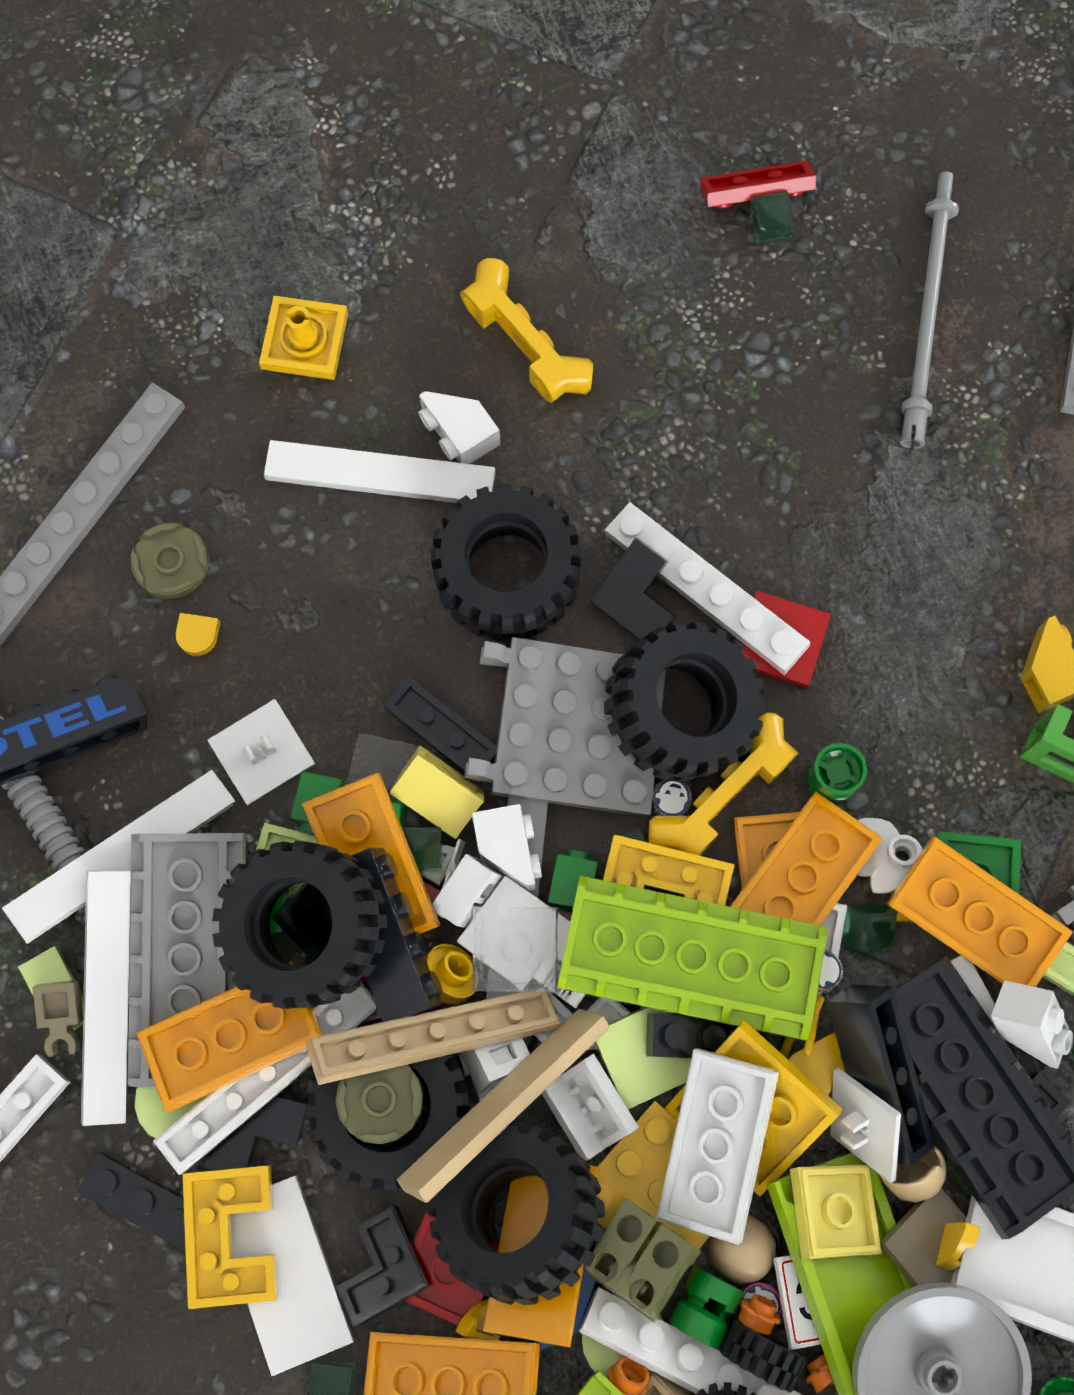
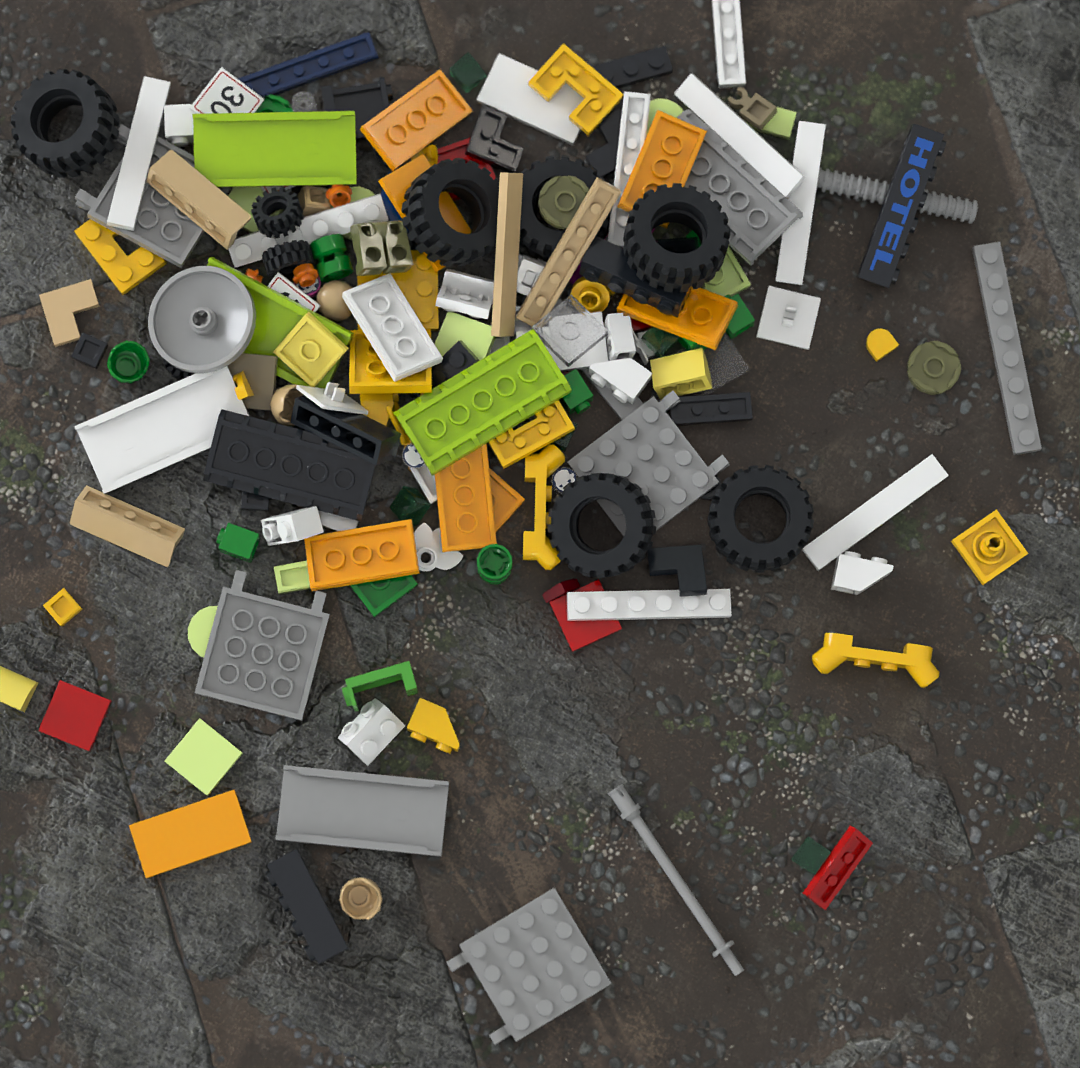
camera: 130 degrees right, 5 degrees up
none -> dark red tile [543,578,581,603]

